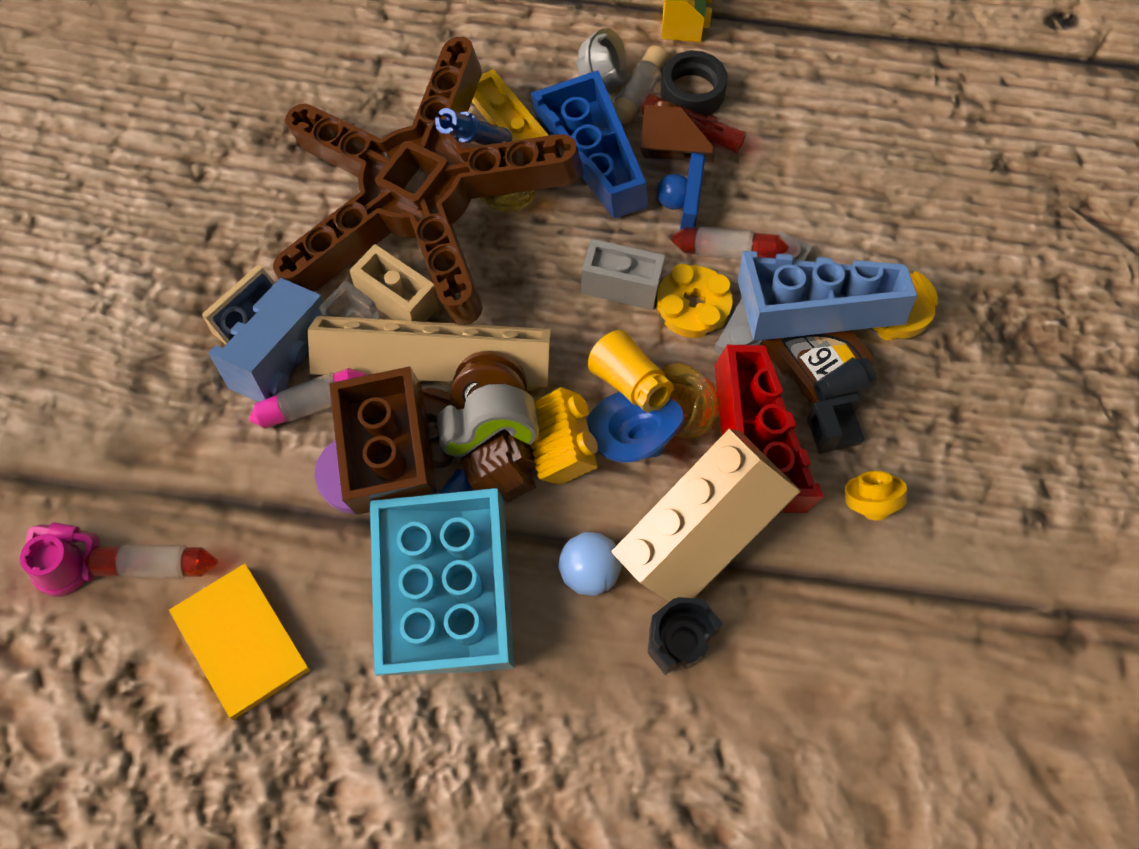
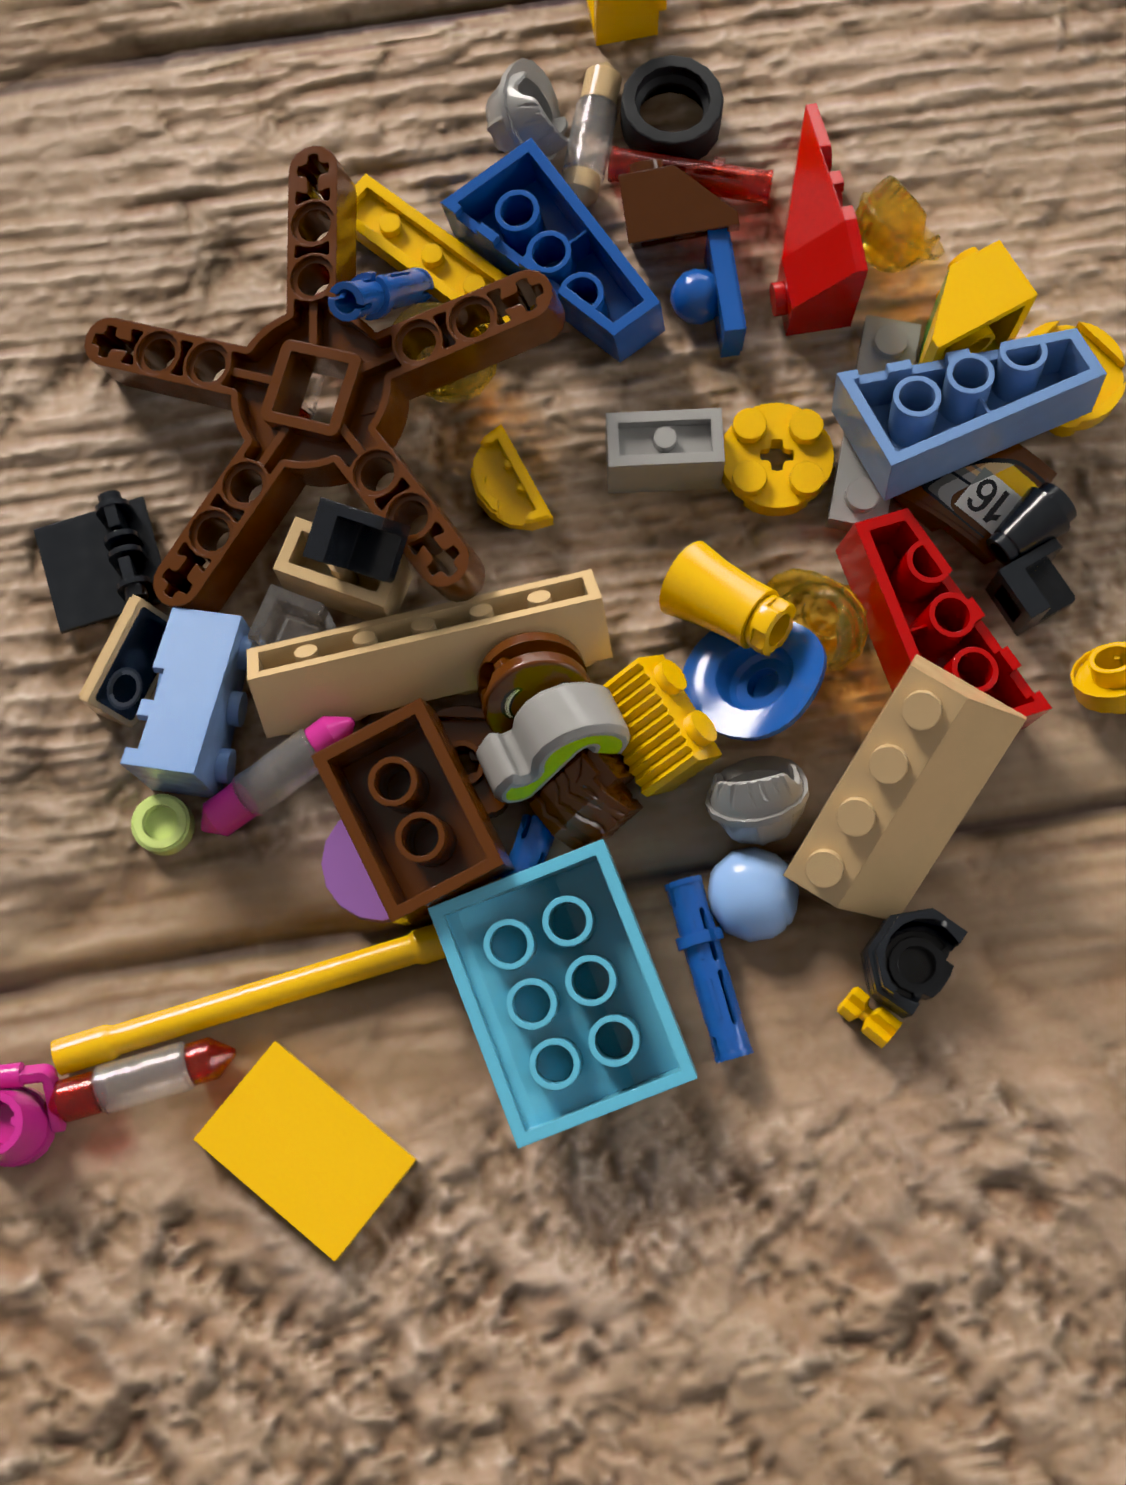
camera: 10 degrees left, 10 degrees up
piece [671,226,789,260] -> none
none -> black hinge [33,490,162,634]
none -> yellow piece [51,924,446,1076]
none -> yellowish green tile [131,794,195,856]
none -> black panel [303,497,411,583]
none -> yellow plate [470,424,554,531]
none -> blue pin [664,875,754,1064]
none -> light grey piece [705,756,809,846]
none -> red wedge [769,103,868,336]
none -> yellow piece [837,987,903,1049]
none -> clear yellow piece [855,175,945,273]
none -> yellow slope [917,240,1038,364]

